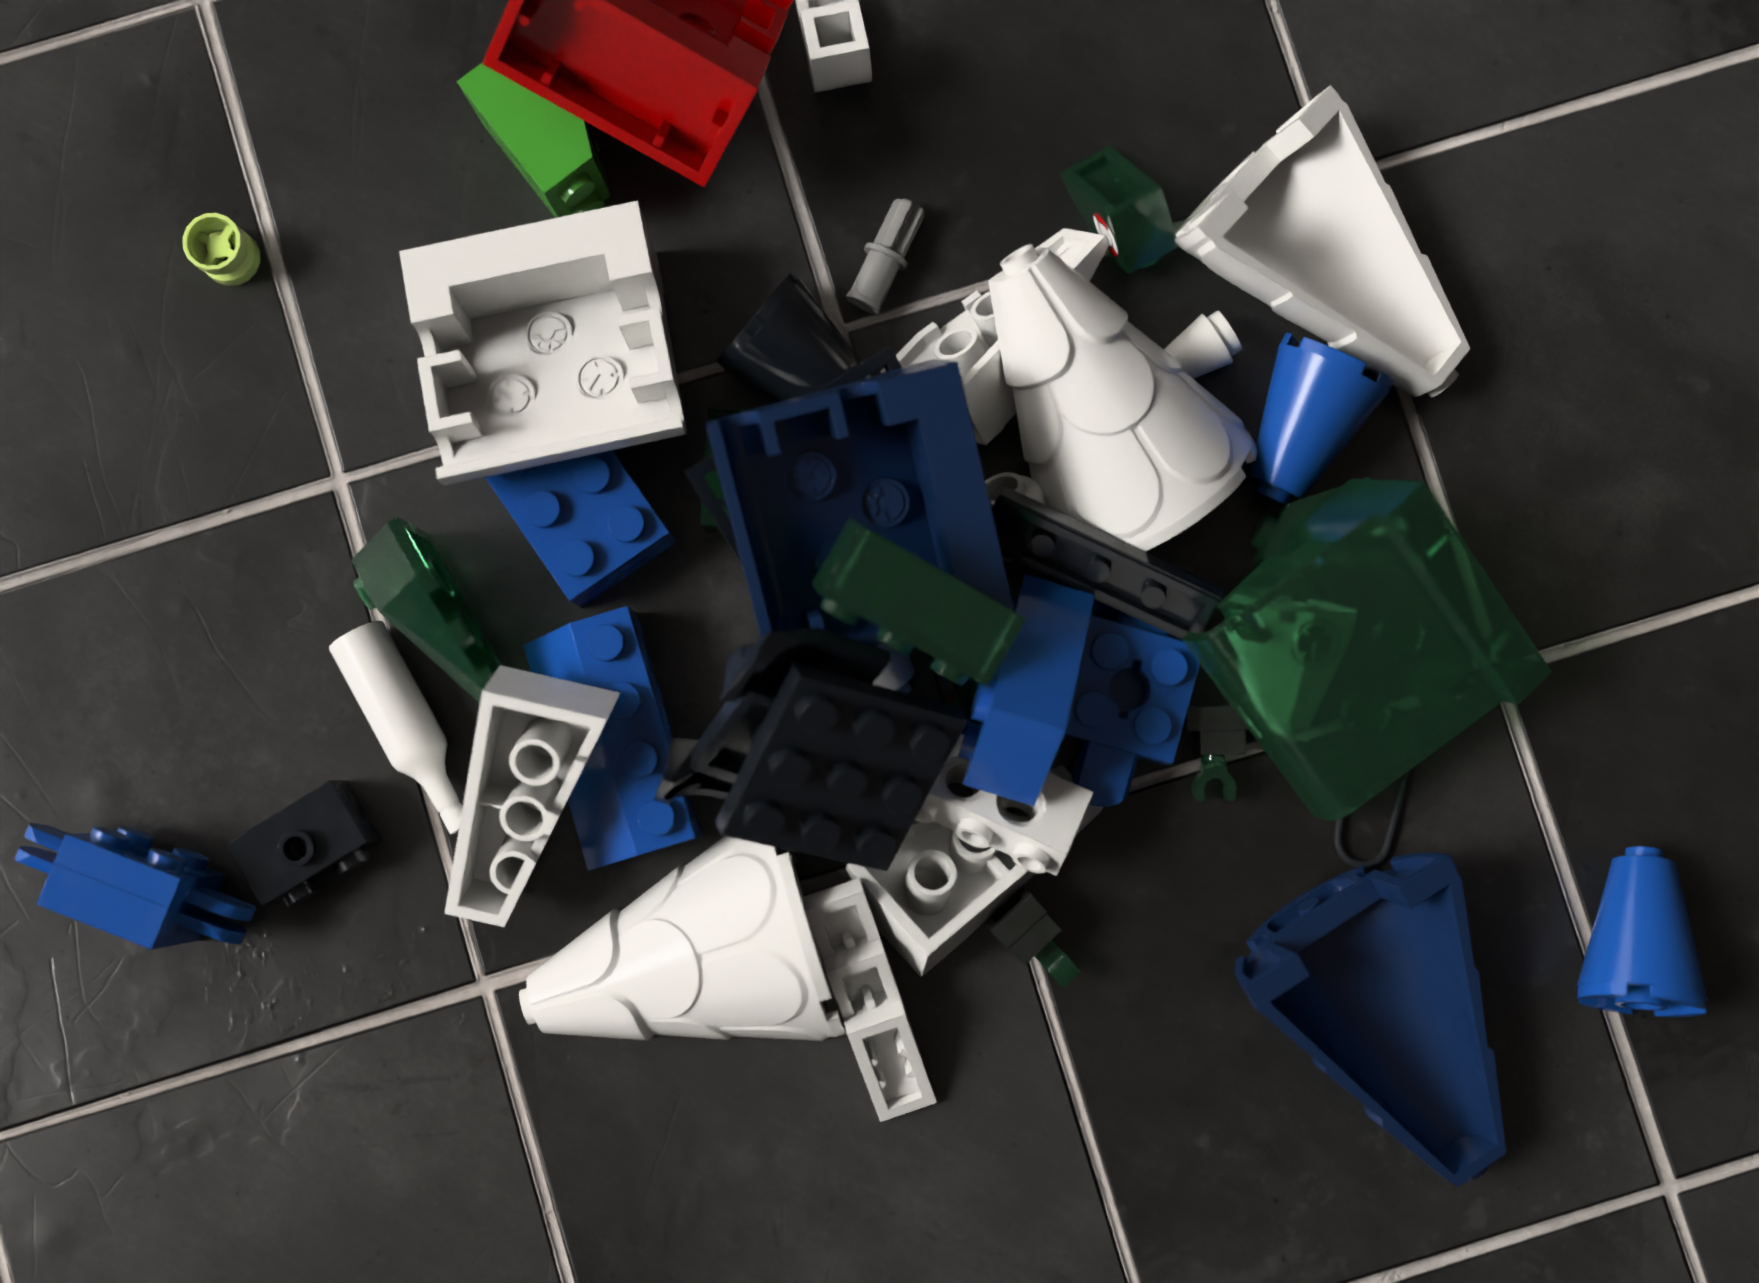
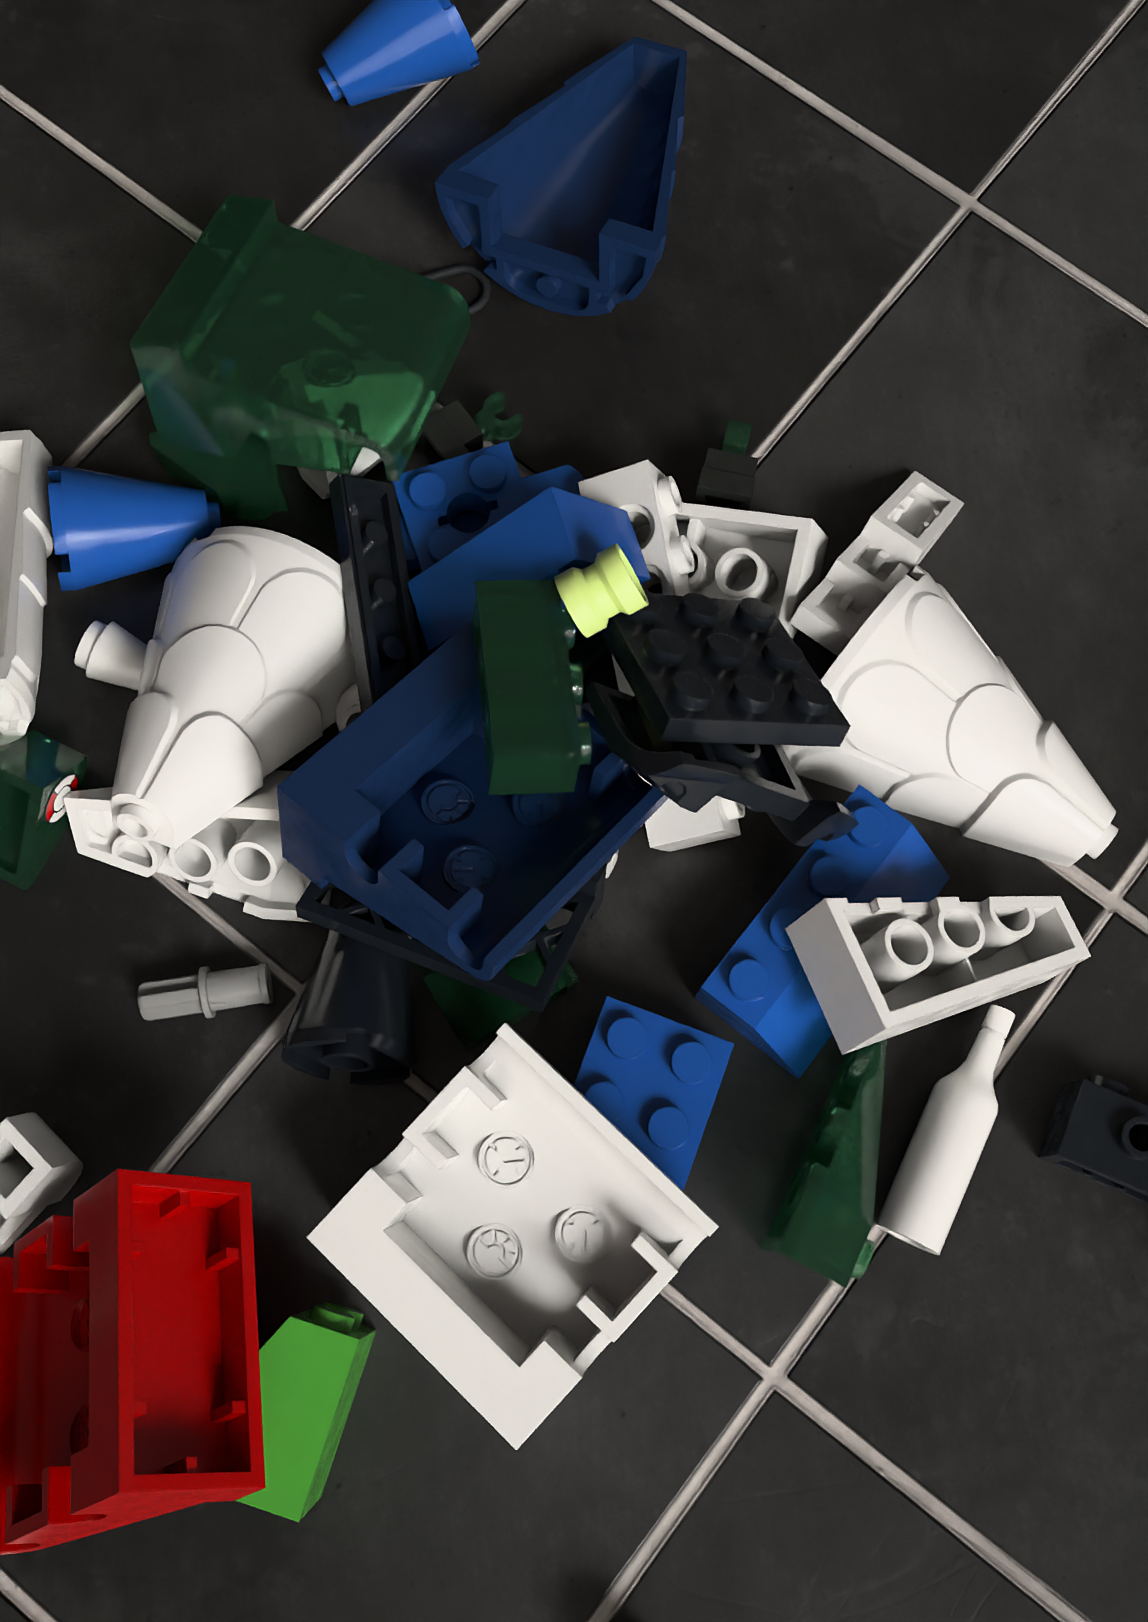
camera: 130 degrees left, 10 degrees down
none -> yellowish green wheel [554,543,649,638]

